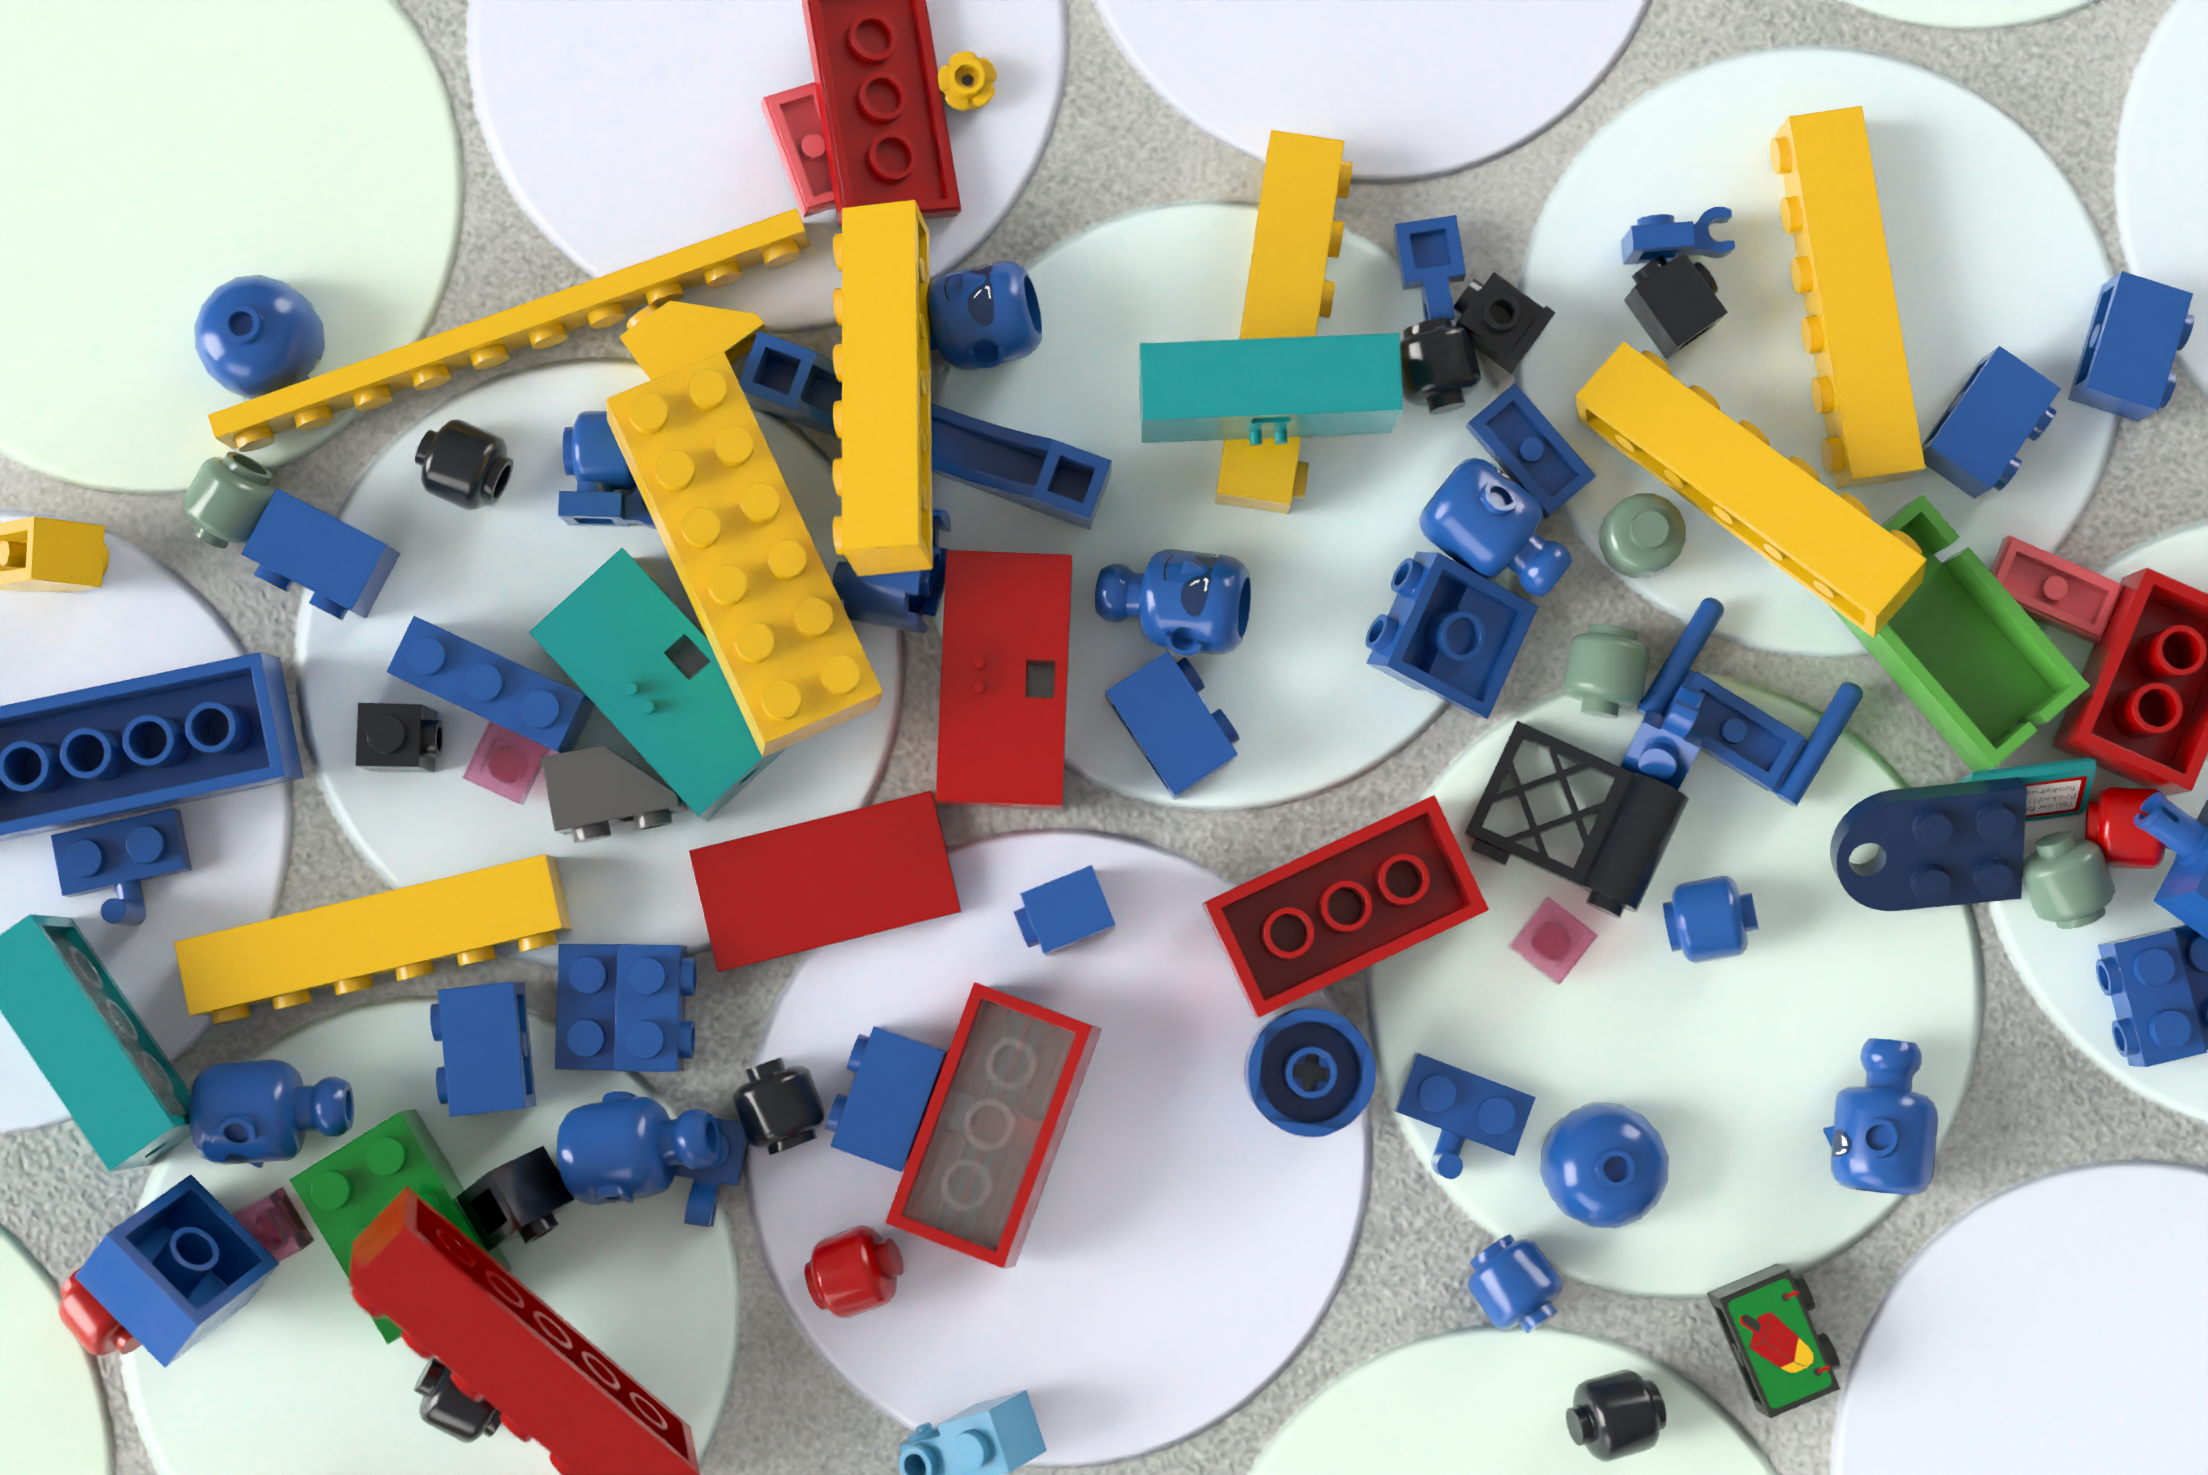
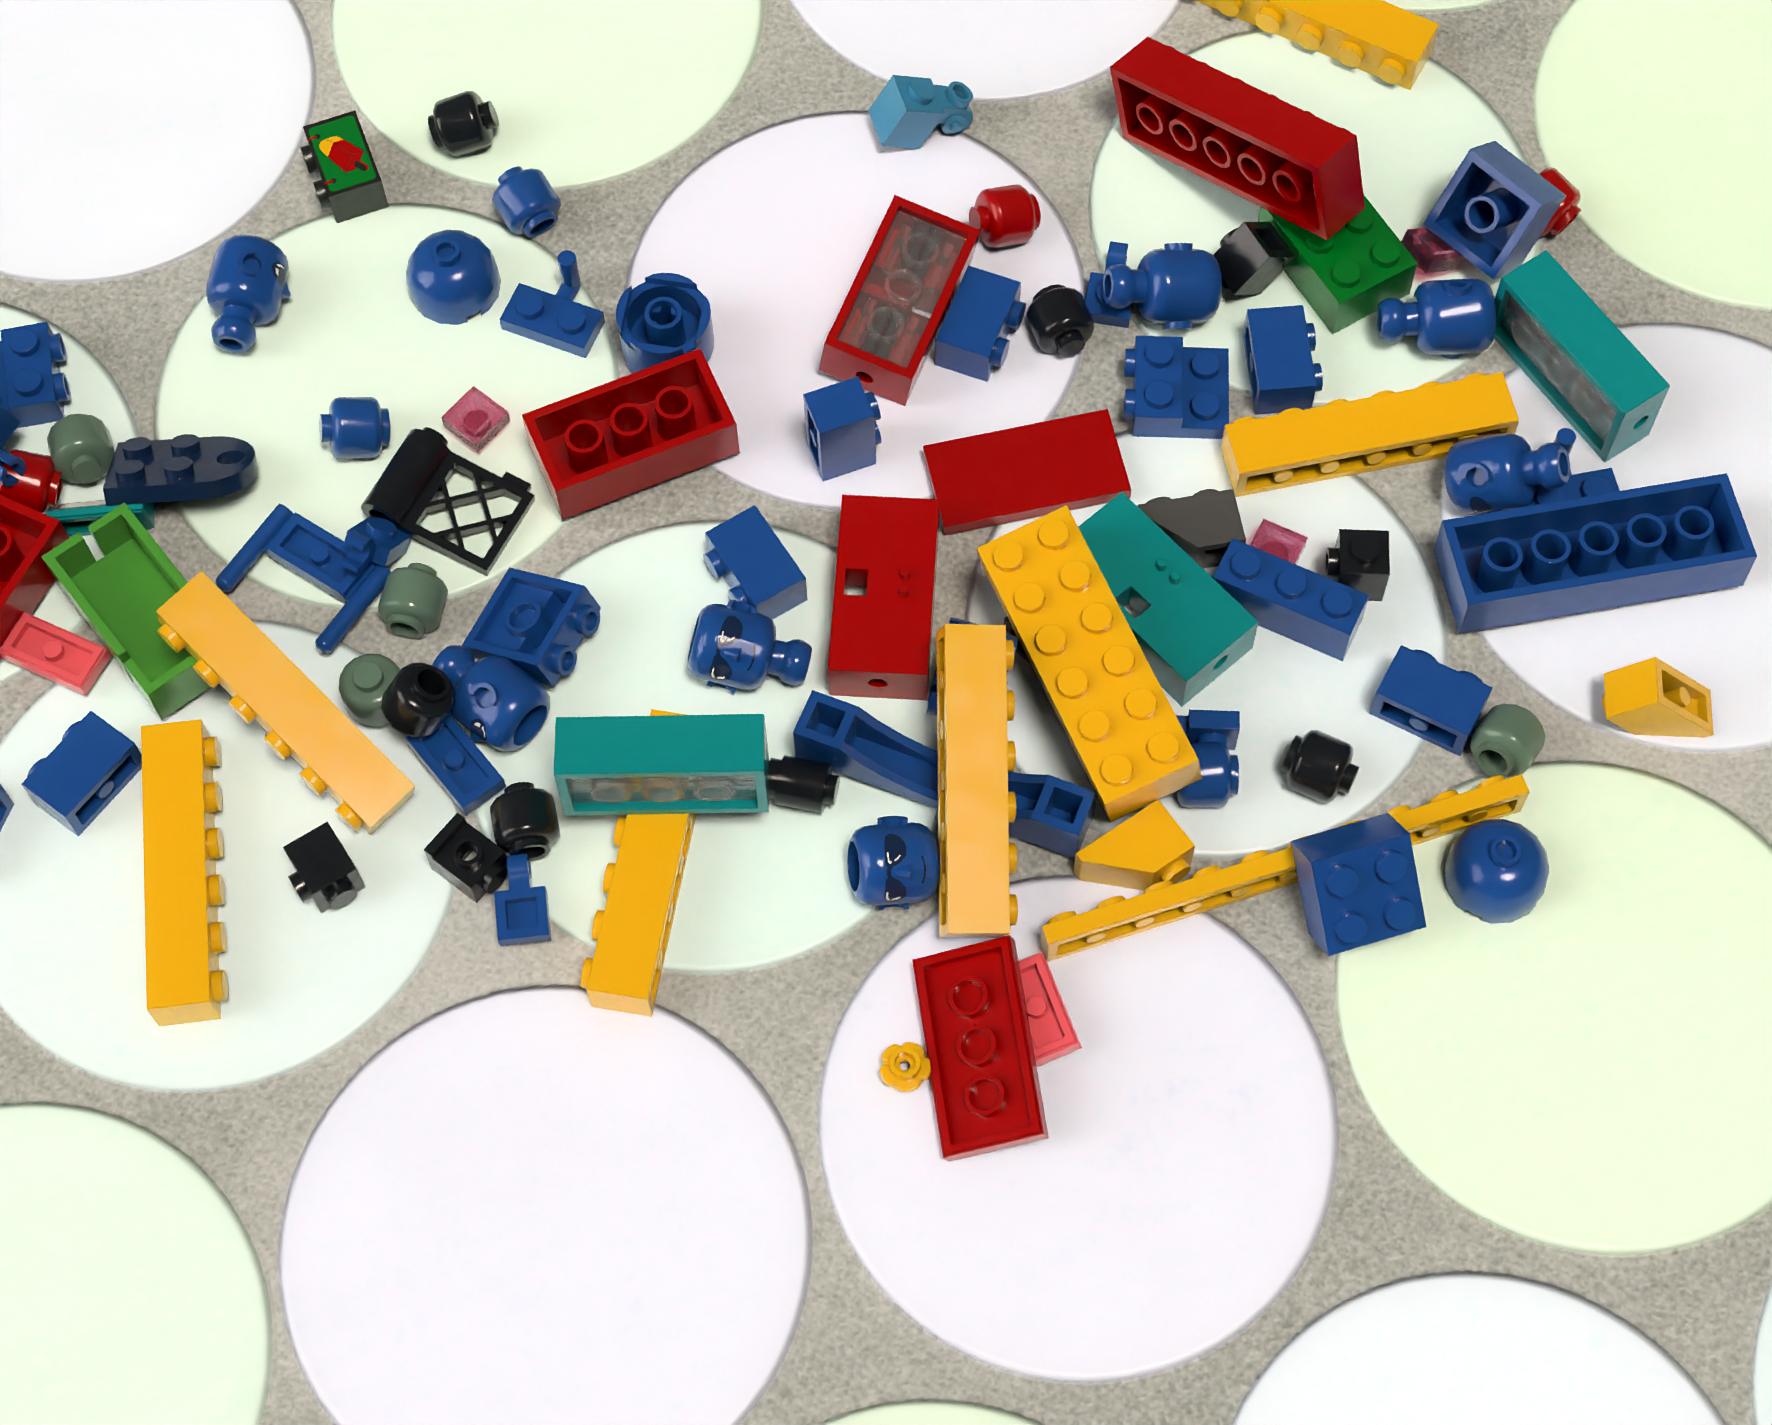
camera: 175 degrees left, 20 degrees down
blue plate [1621,207,1735,265] -> none
none -> black head [381,663,456,737]
none -> black brick [769,755,840,813]
none -> blue brick [1291,813,1426,956]
none -> blue piece [1444,433,1570,514]

